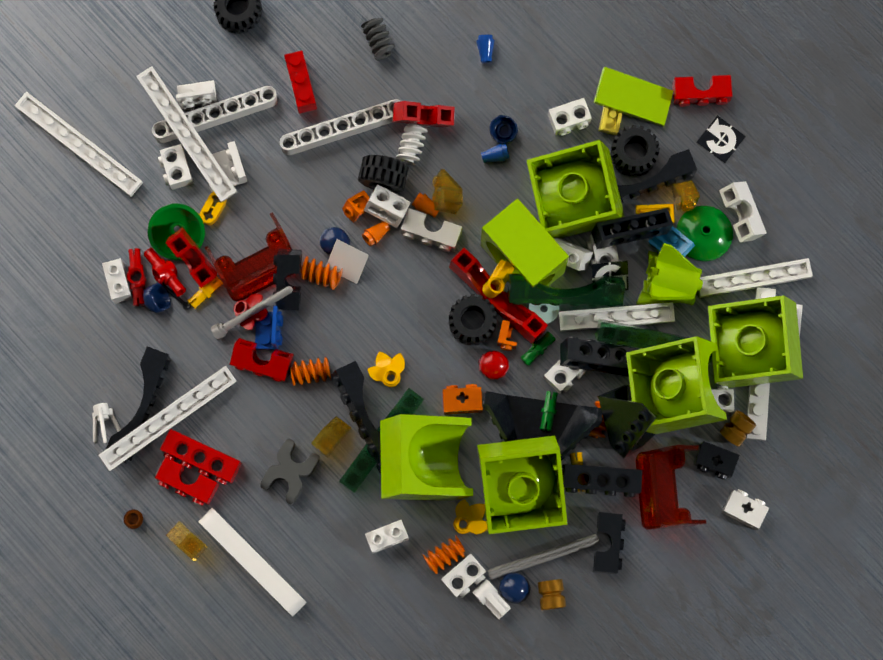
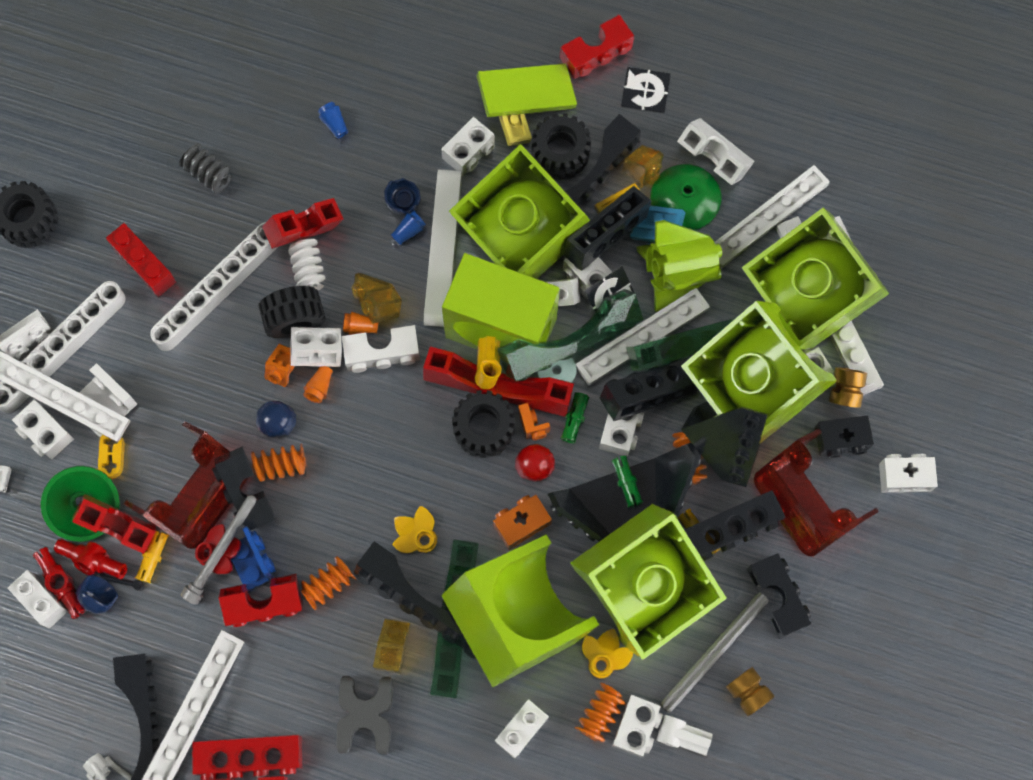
camera: 30 degrees left, 5 degrees down
white sticker [326,239,369,284] -> none
dark blue hair [499,572,531,604] -> none
none -> white beam [424,169,462,327]

